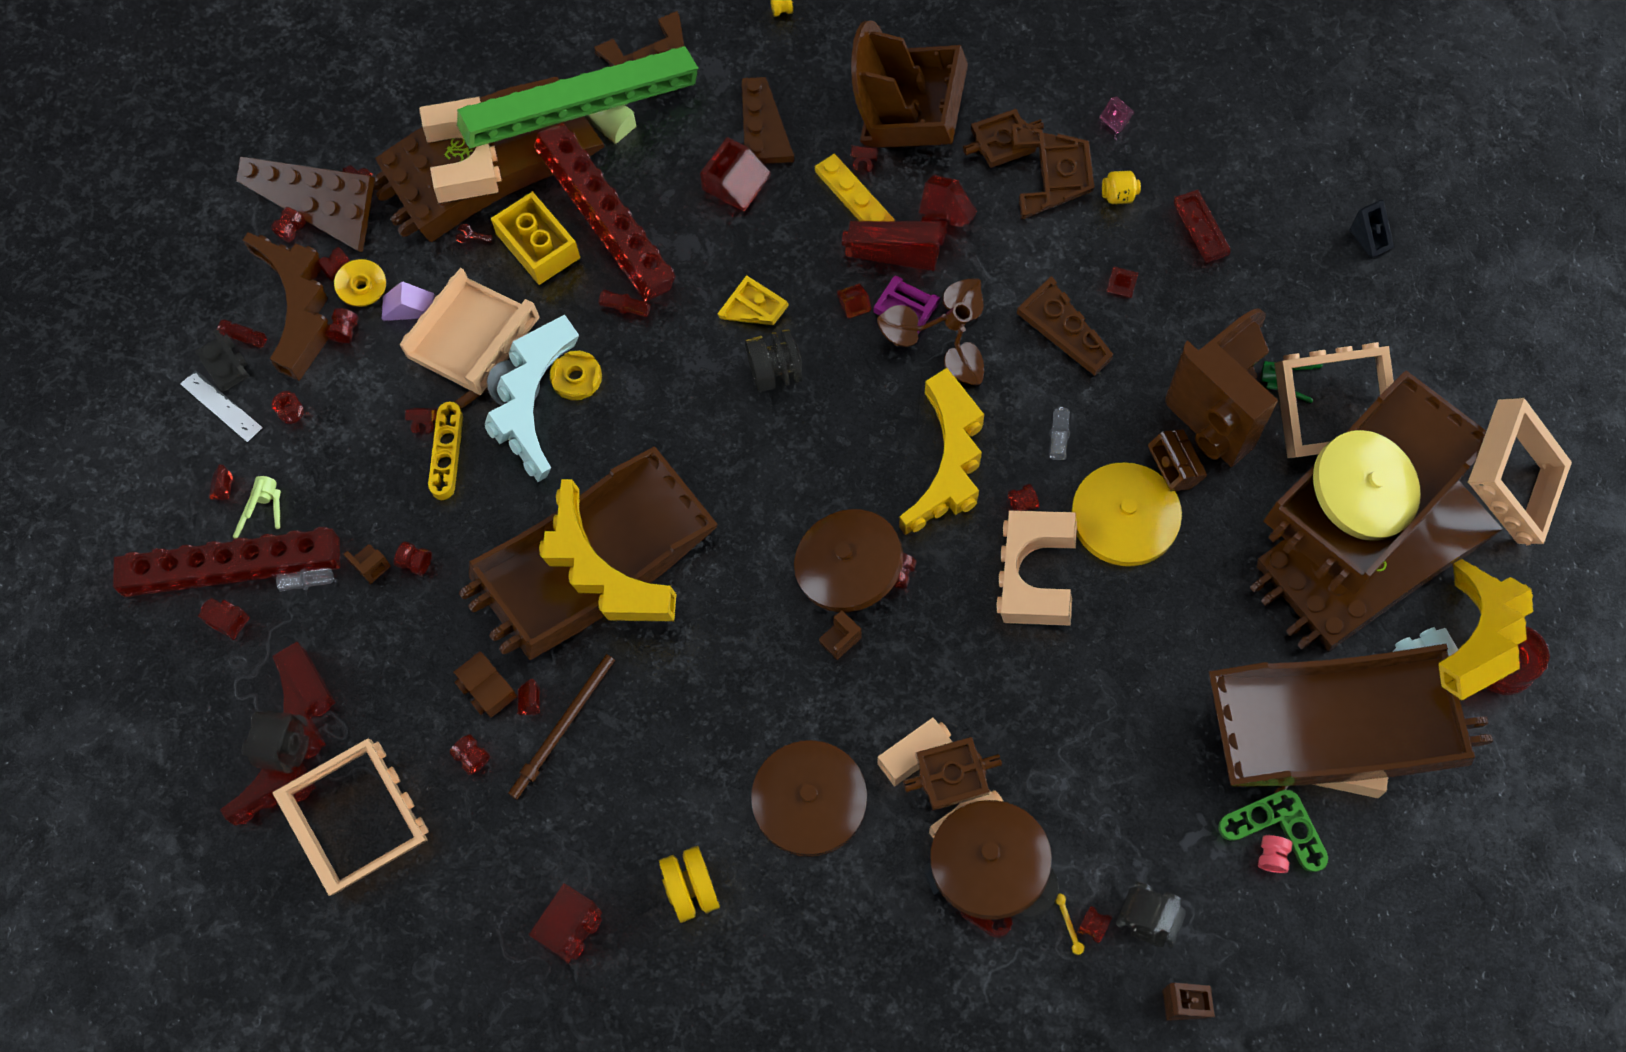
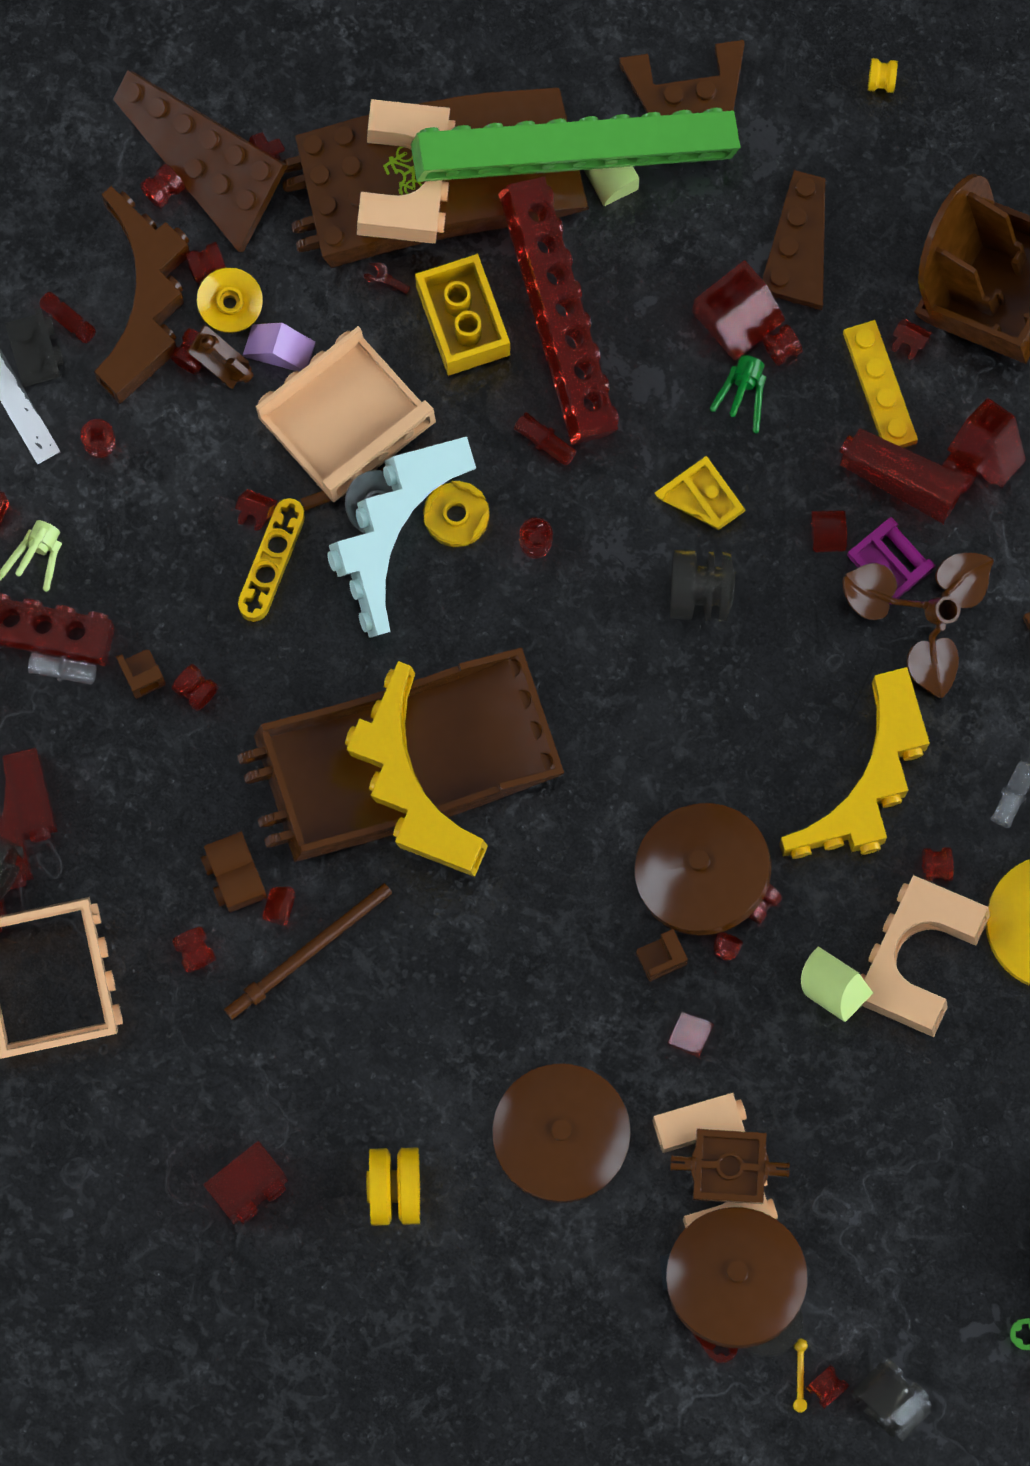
camera: 15 degrees right, 10 degrees up
none -> reddish brown hinge [187,325,253,389]
none -> clear red wheel [519,517,553,558]
none -> slope [668,1012,714,1058]
none -> green plant [710,356,767,434]
none -> clear red hinge [713,932,743,961]
none -> clear red wheel [763,324,803,366]
none -> yellowish green brick [801,946,873,1022]

